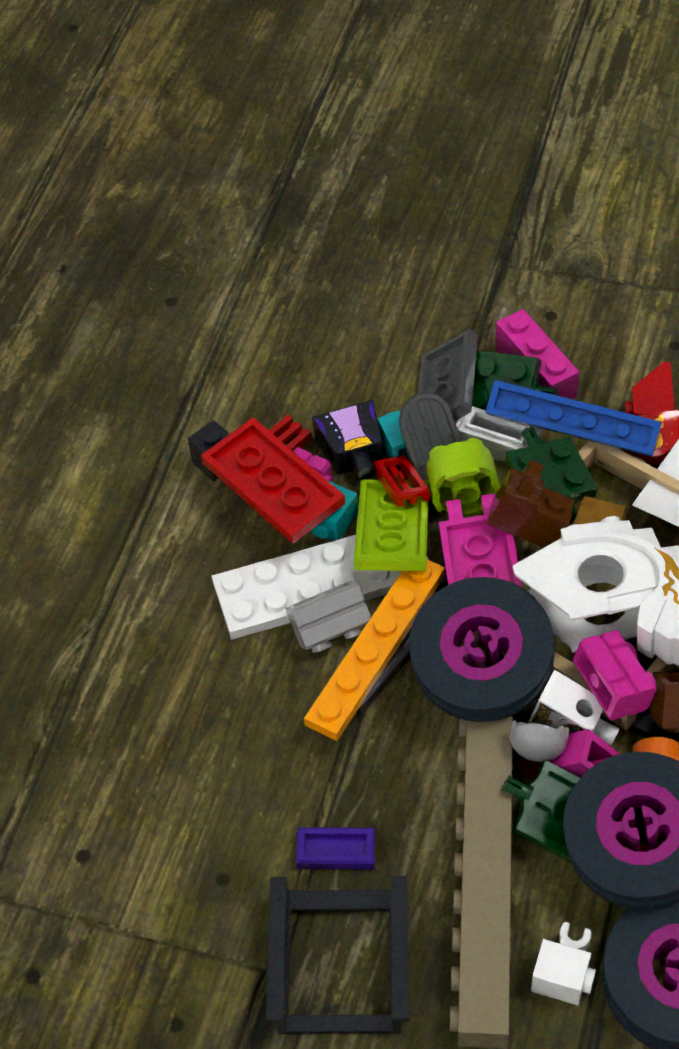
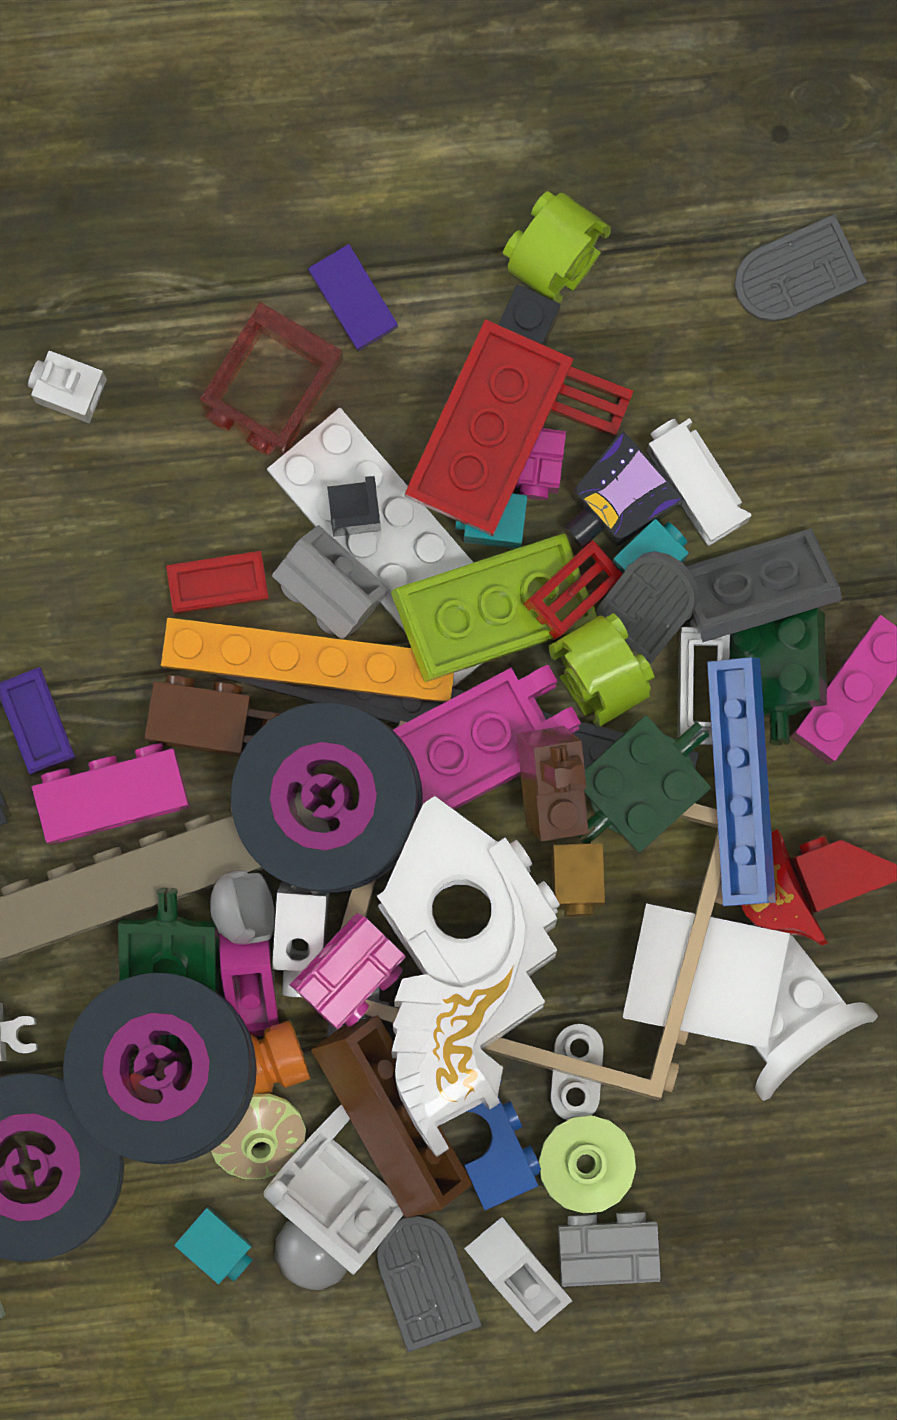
camera: 60 degrees right, 30 degrees up
none -> white brick [28,351,107,423]
none -> dark pink brick [32,743,191,845]
none -> reddish brown brick [144,675,280,757]
none -> red tile [166,551,269,615]
none -> clear red window [200,302,343,456]
none -> dark purple tile [308,244,398,352]
none -> black panel [327,476,381,537]
none -> lime brick [503,191,611,303]
none -> white window [646,418,752,547]
none -> dark grey window [734,214,867,322]

